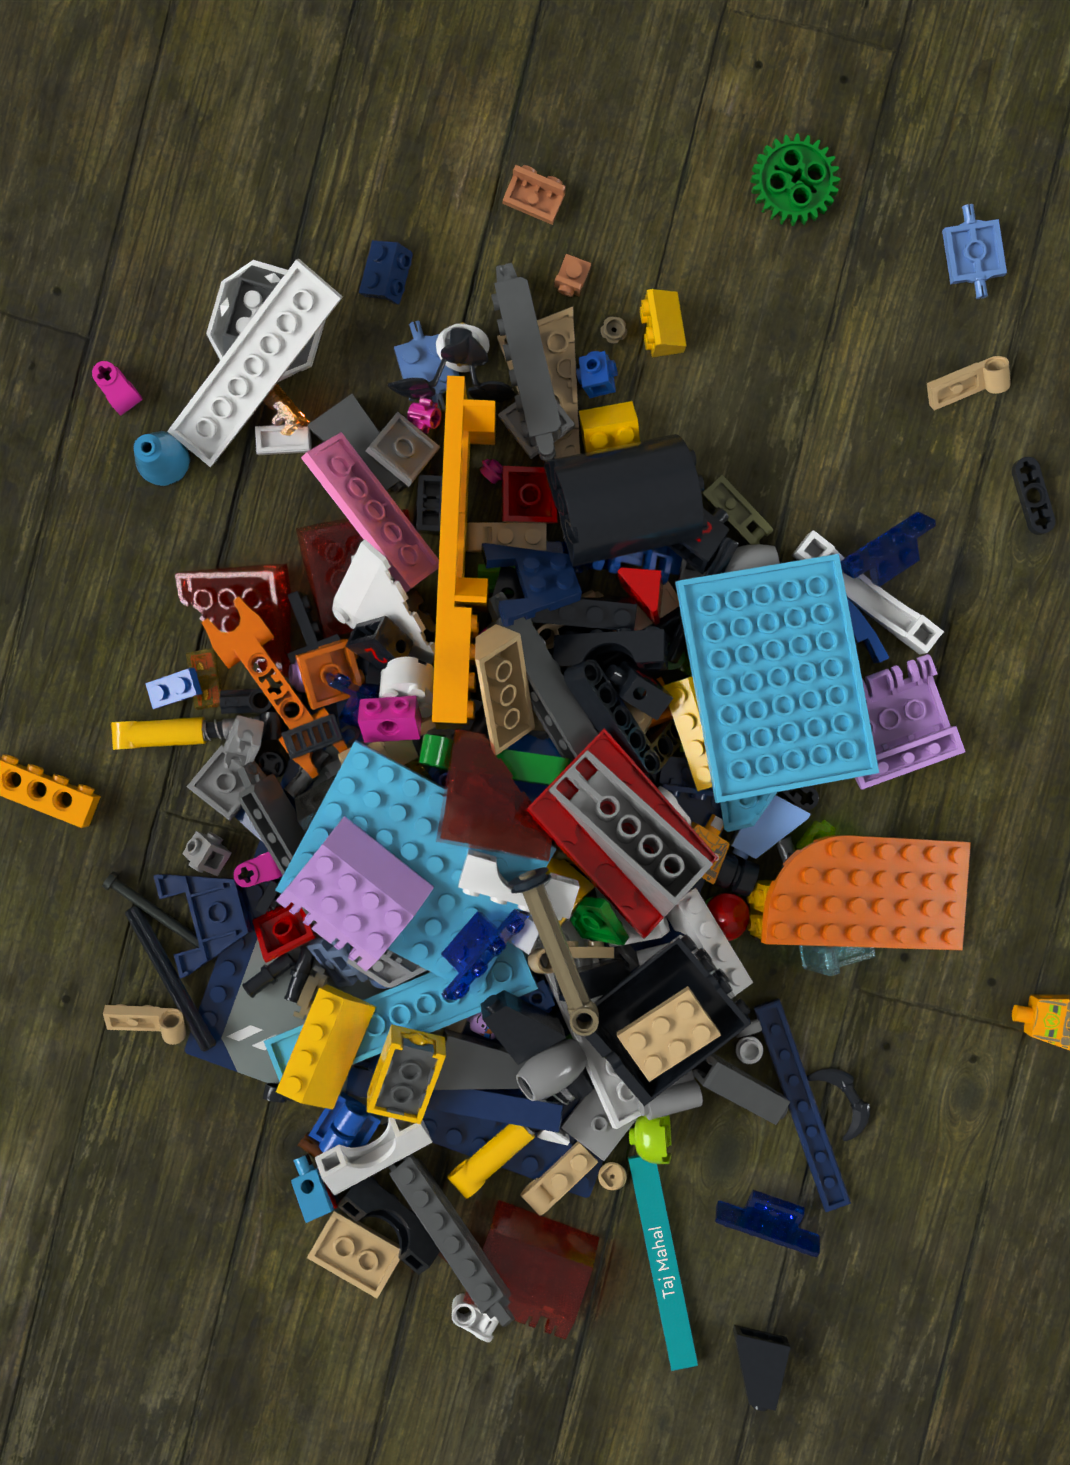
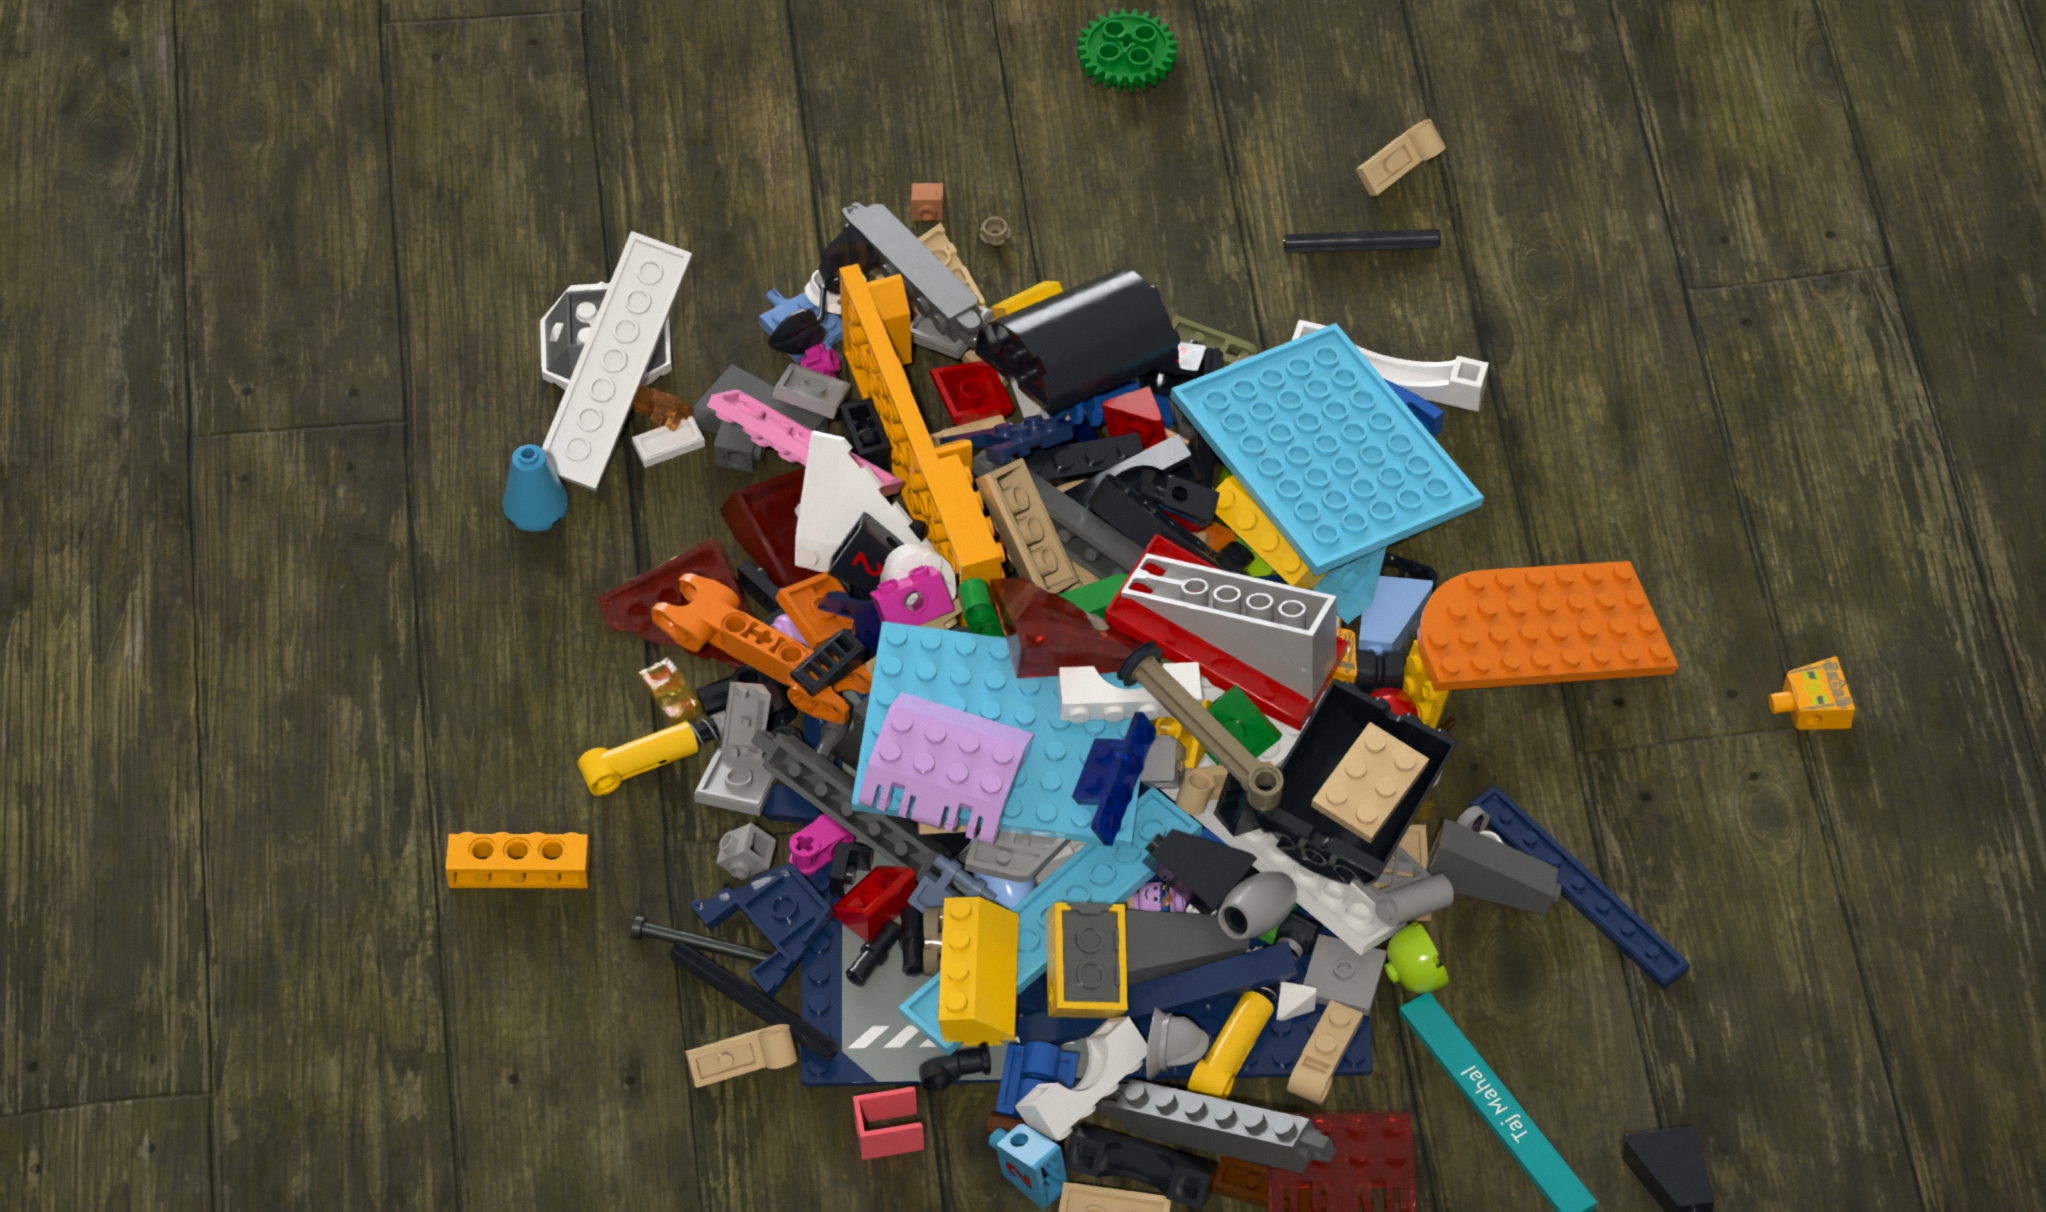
camera: 20 degrees left, 35 degrees down
dark pink piece [92,361,143,416] -> none
plate [145,668,202,709] -> none
dark blue bracket [359,240,413,304] -> none
dark pink plate [480,459,502,484] -> none
nougat bracket [503,165,566,225] -> none
blue brick [576,351,618,398] -> none
tan tile [598,1162,627,1191] -> none
yellow slope [640,289,686,358] -> none
clear blue bracket [715,1190,820,1257] -> none
clear light blue bracket [799,945,876,976] -> none
black piece [807,1068,870,1141] -> none
clear blue bracket [840,512,936,587] -> none
lavender slope [855,654,965,789] -> none
medium blue plate [942,204,1007,299] -> none
black beam [1012,457,1055,535] -> none
none -> coral piece [853,1087,924,1160]
none -> light grey piece [1146,1007,1209,1081]
none -> black axle [1283,229,1441,253]

